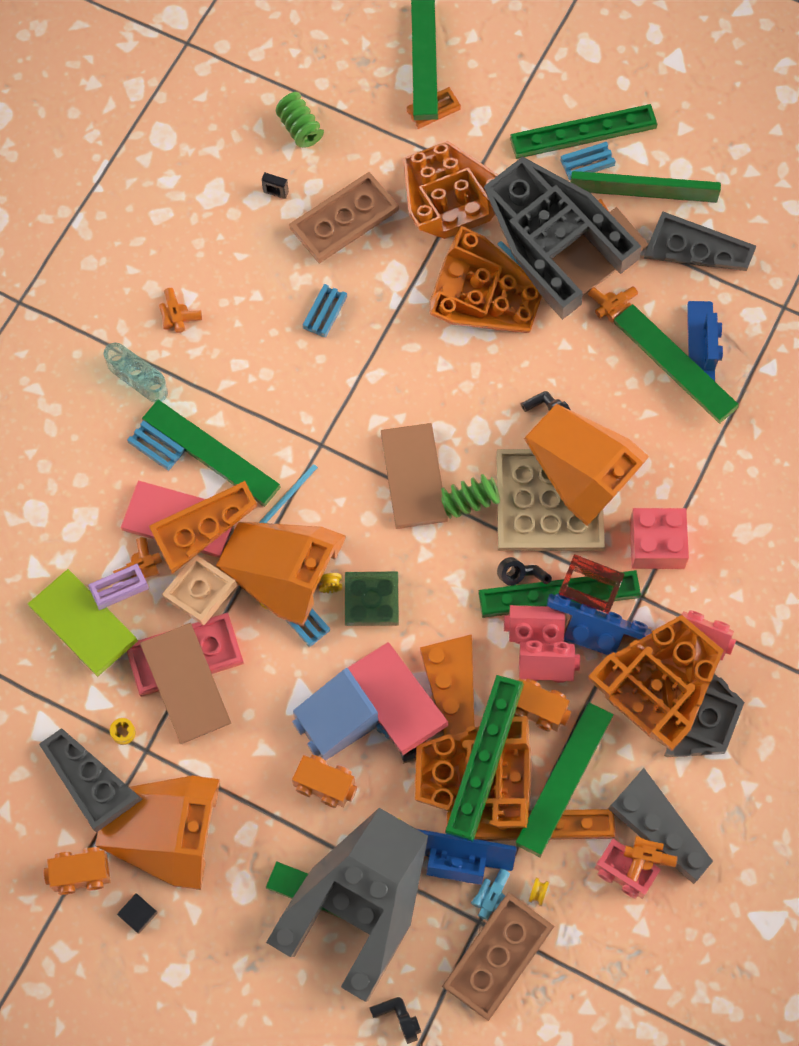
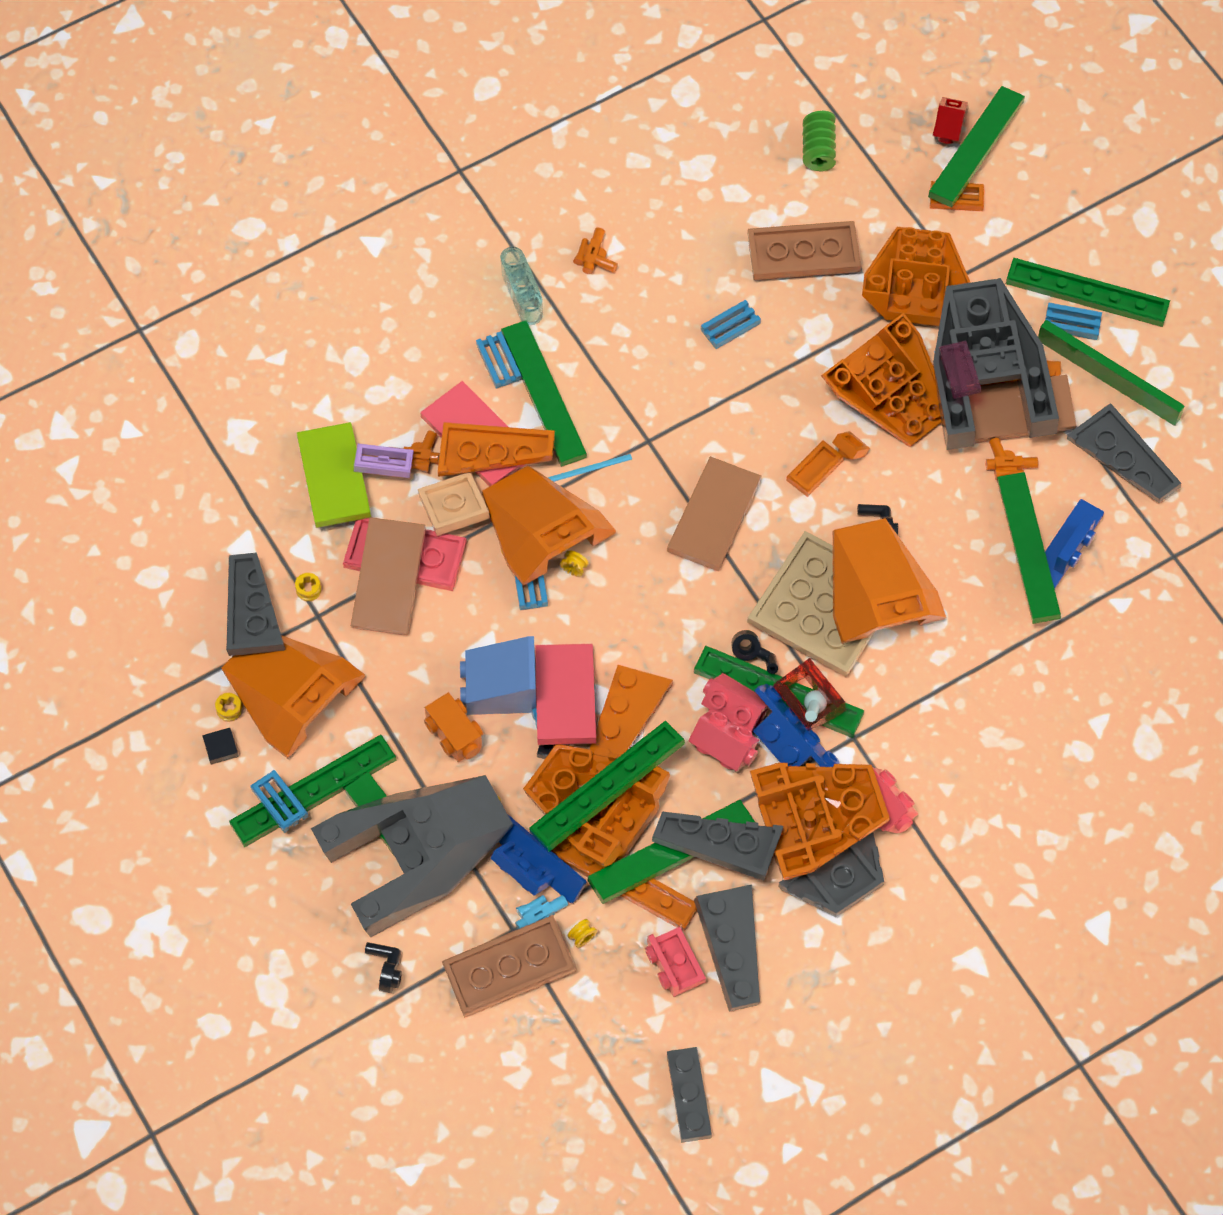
camera: 30 degrees right, 5 degrees down
orange brick [44,847,111,895] -> none
black tile [261,172,289,199] -> none
clear green plate [345,571,399,626] -> none
bright green piece [441,474,500,519] -> none
orange brick [514,678,572,732] -> none
orange piece [624,836,678,882] -> none
coral brick [630,508,689,569] -> none
none -> yellow bush [215,692,242,722]
none -> green tile [229,734,397,848]
none -> dark azure tile [250,770,309,833]
none -> dark grey wing [652,811,784,881]
none -> dark grey plate [667,1047,712,1143]
none -> orange tile [786,440,844,497]
none -> light aqua bar [804,690,827,722]
none -> orange plate [832,431,870,460]
none -> red slope [933,97,968,144]
none -> clear pink tile [939,341,981,399]

